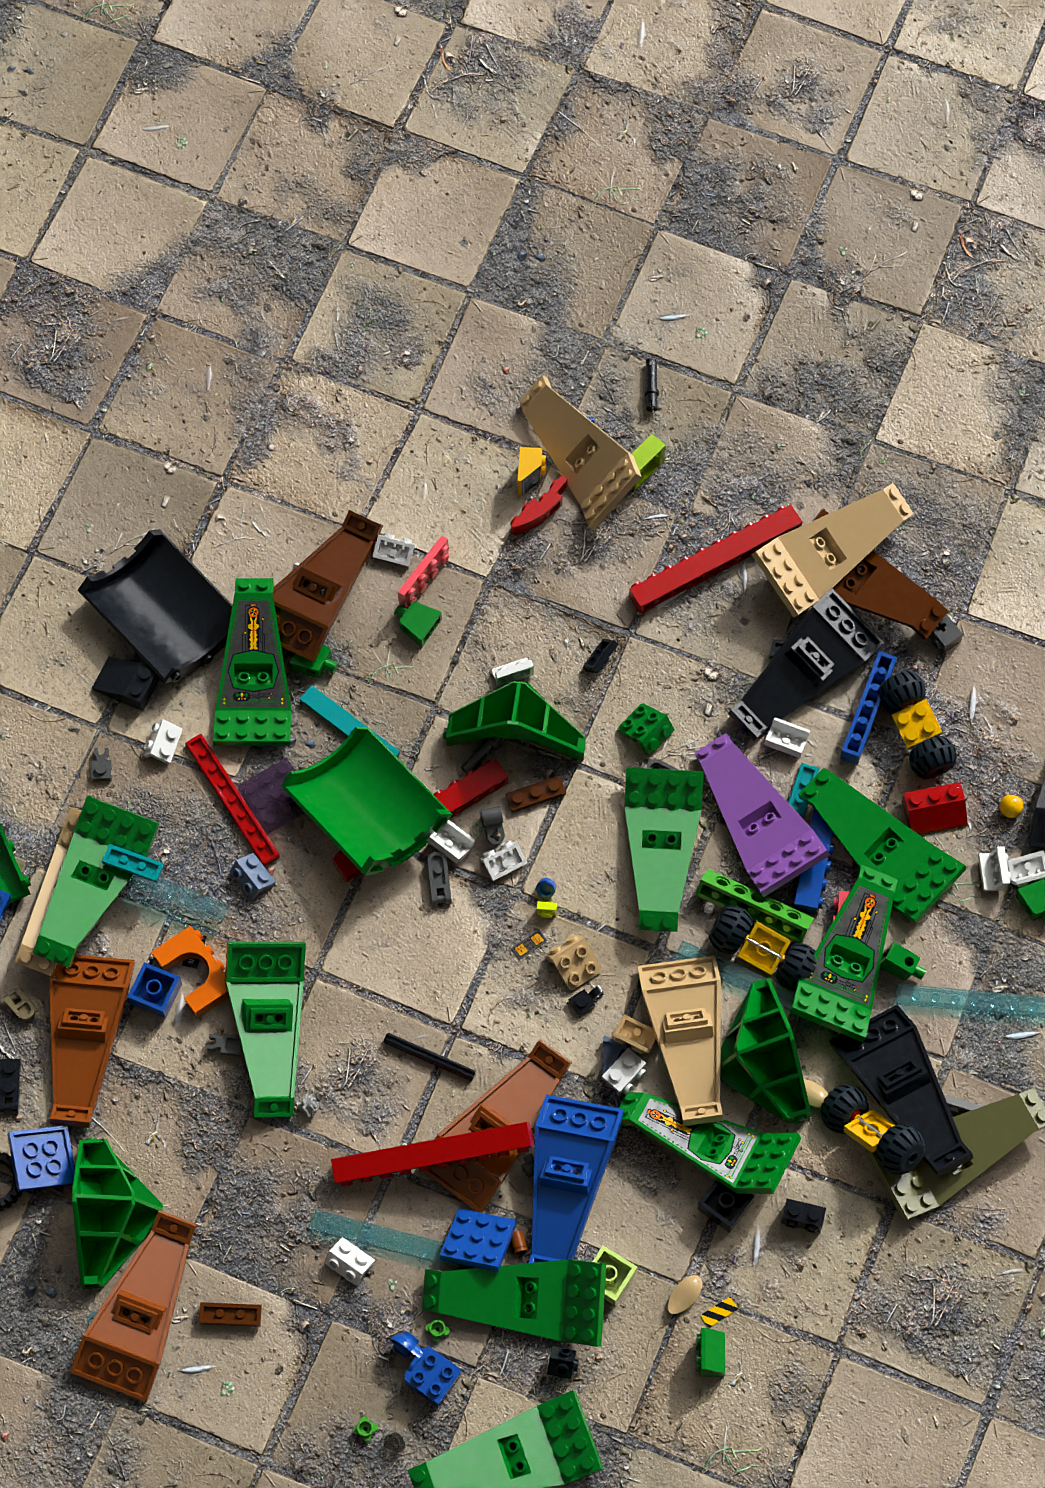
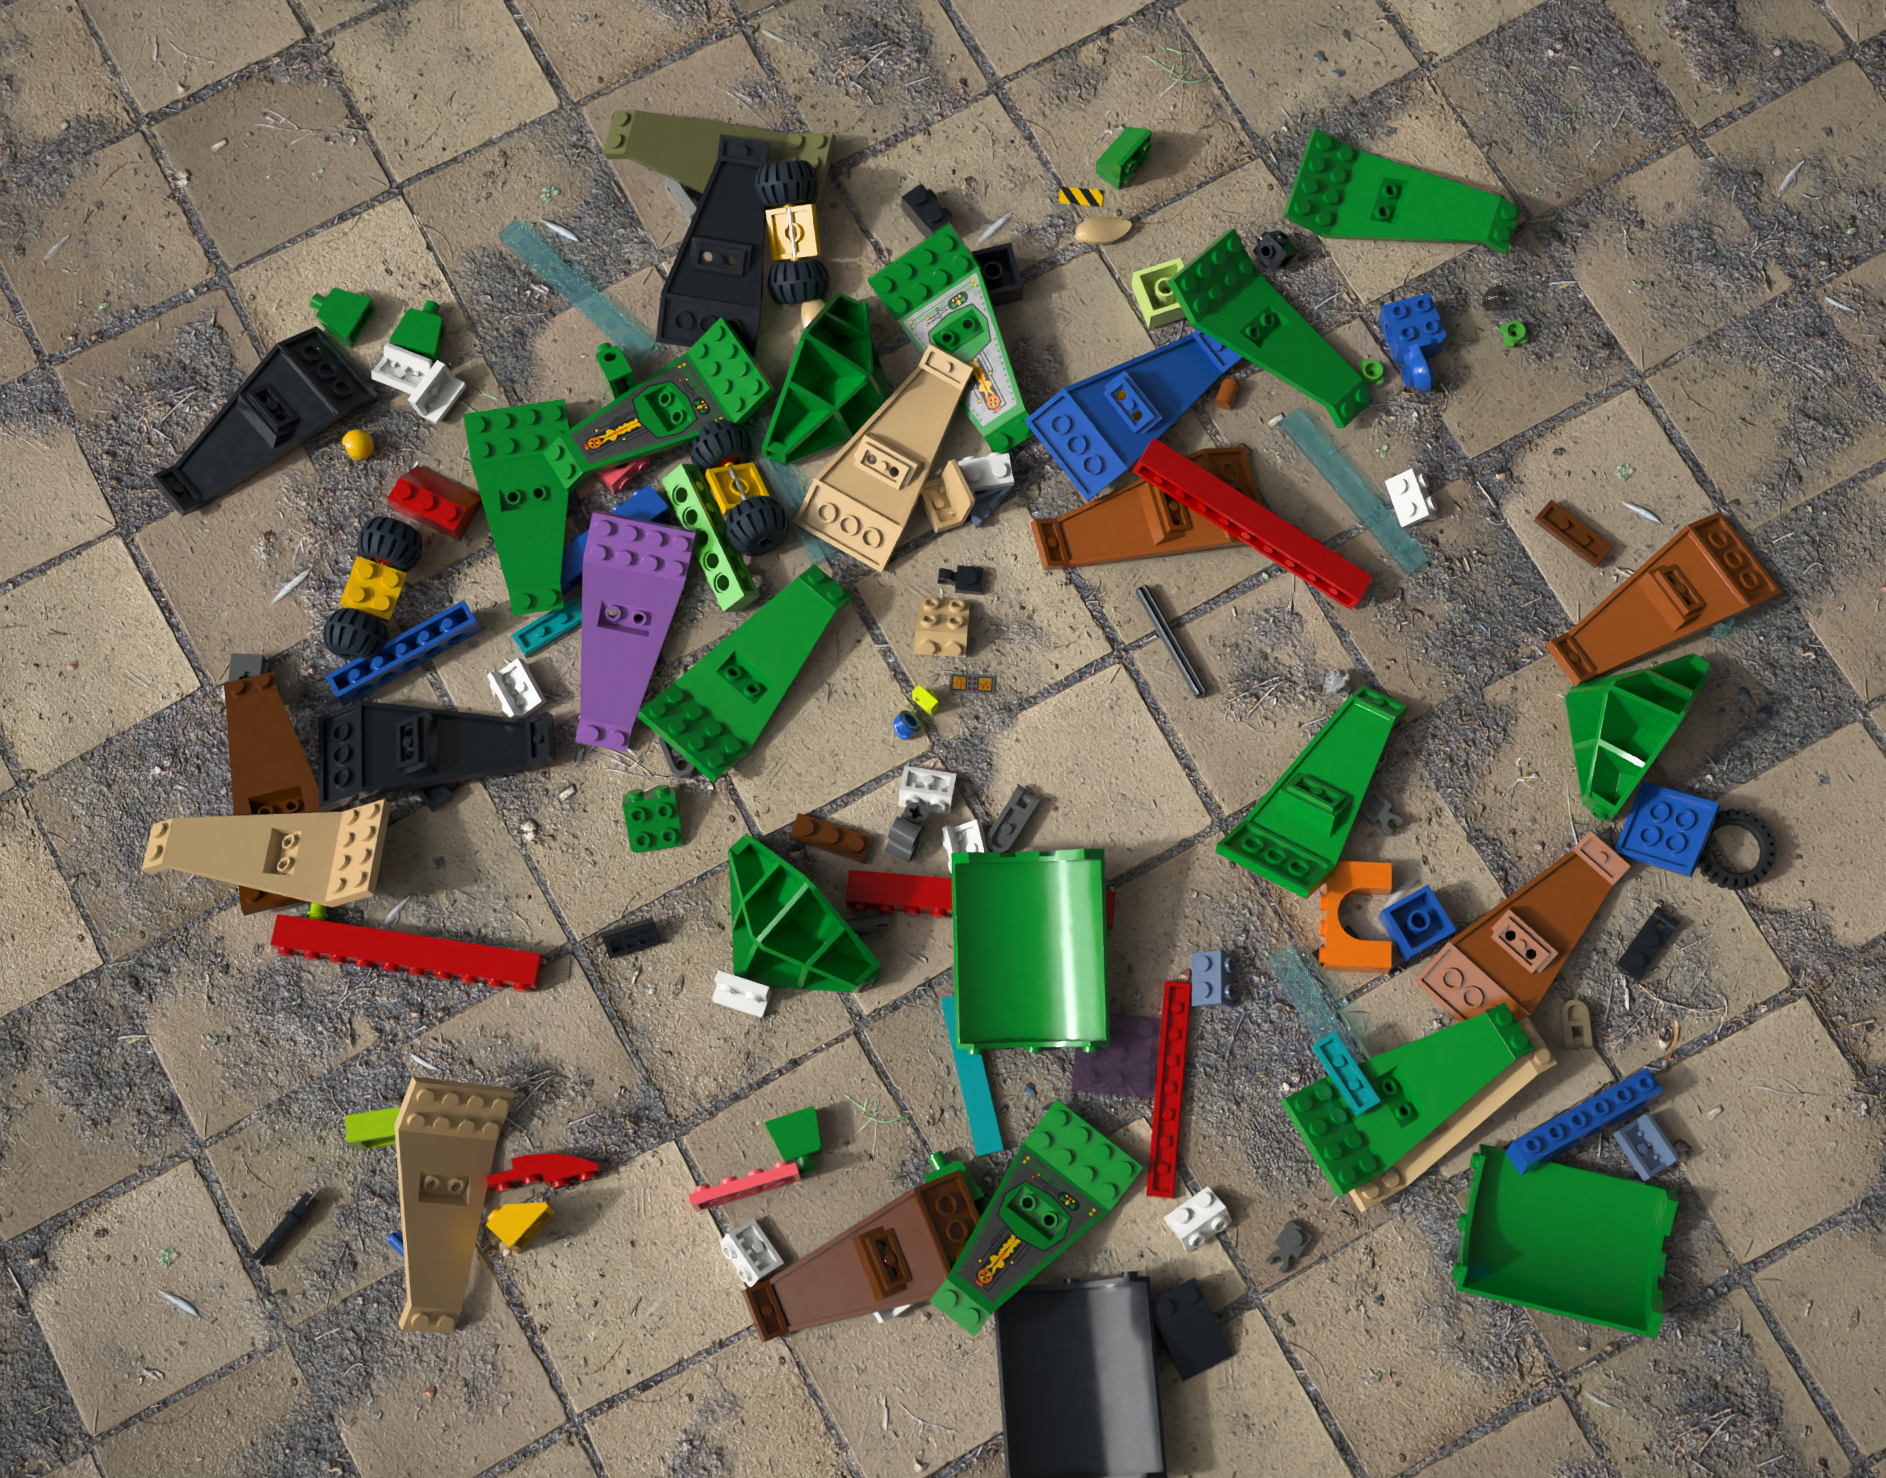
camera: 140 degrees left, 5 degrees up
blue plate [440,1208,517,1272] -> none

